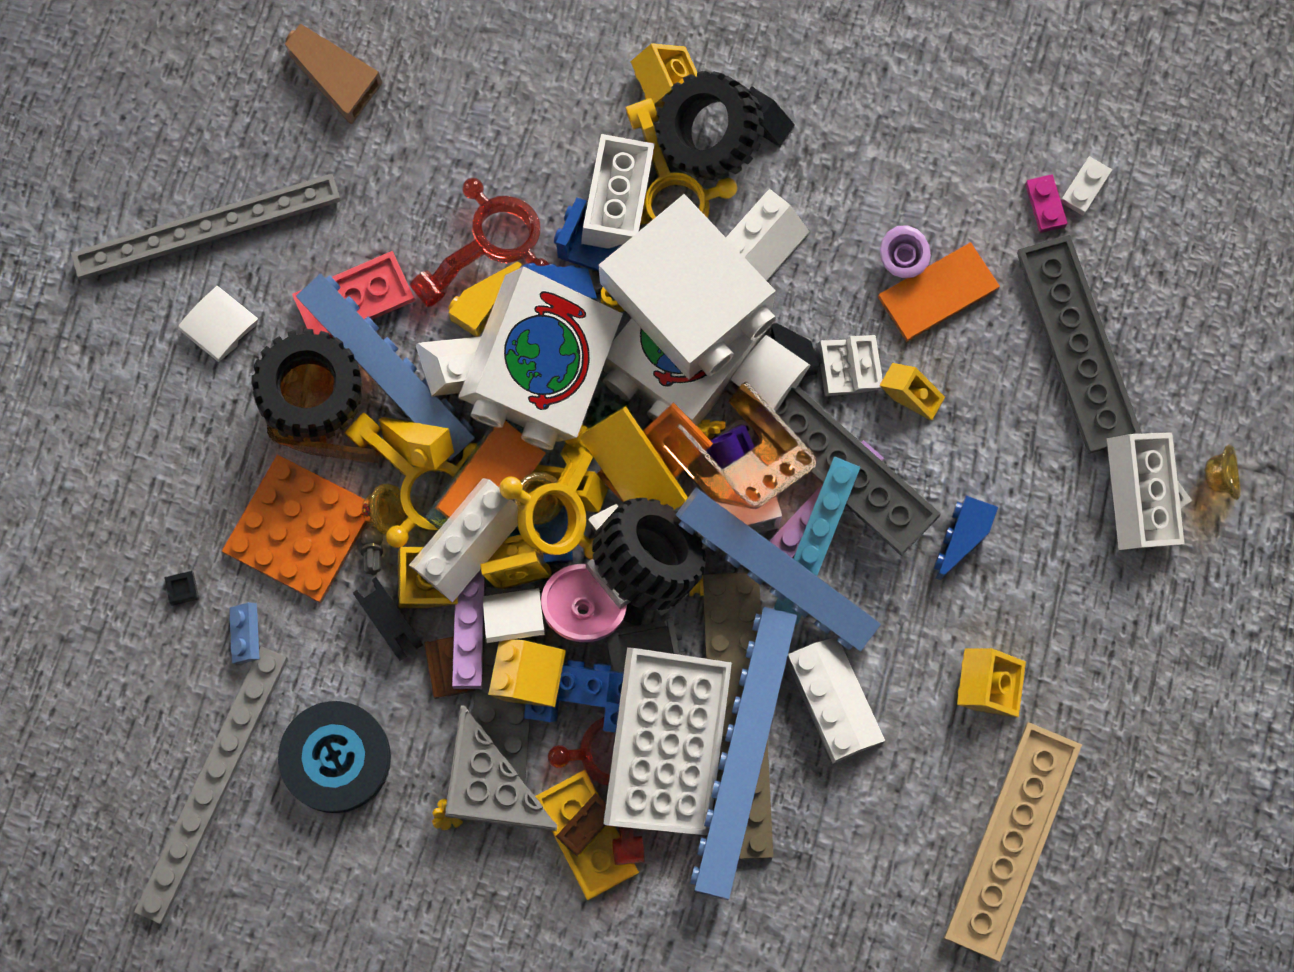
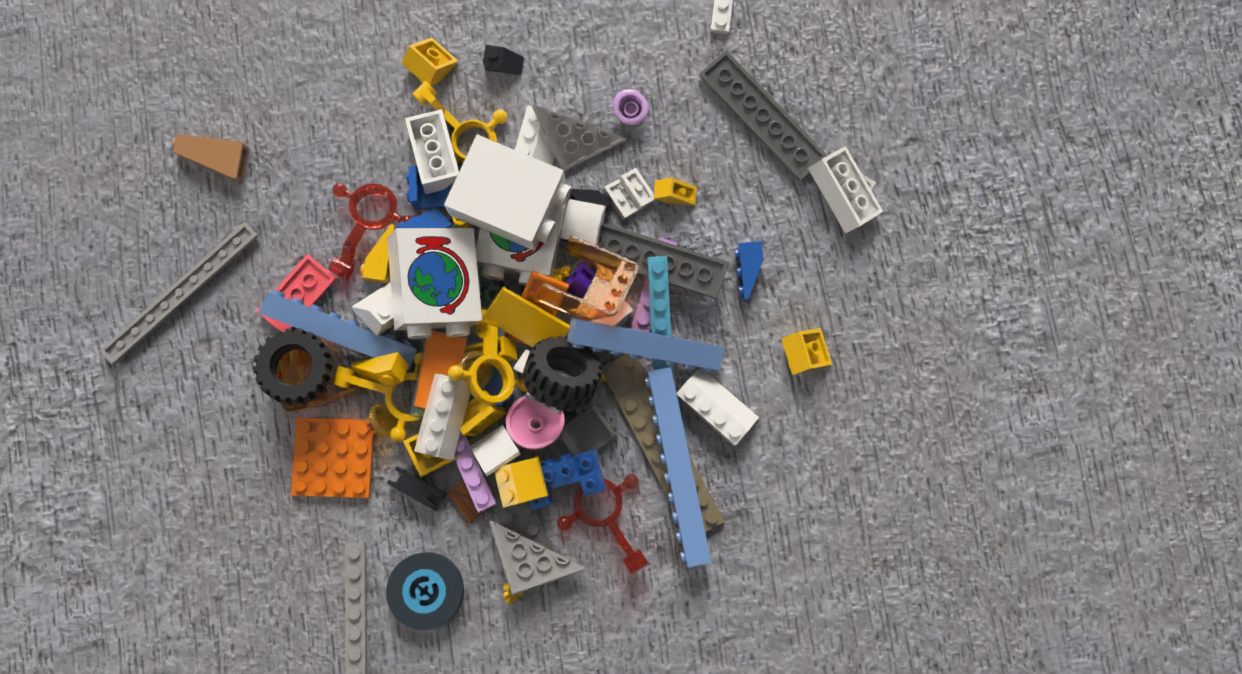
camera: 25 degrees left, 5 degrees up
black tile [164,571,199,606] -> none
white slope [178,286,258,362] -> none
medium blue plate [229,602,260,664] -> none
dark grey axle [360,527,383,576] -> none
yellow tile [535,770,639,901] -> none
reddish brown plate [556,793,606,857] -> none
white plate [603,647,732,835] -> none
black tyre [655,71,764,180] -> none
orange tile [878,242,1000,342] -> none
tan plate [943,722,1082,962] -> none
dark pink plate [1025,174,1068,233] -> none
clear yellow hat [1204,444,1241,500] -> none
none -> light grey tile [531,104,627,171]

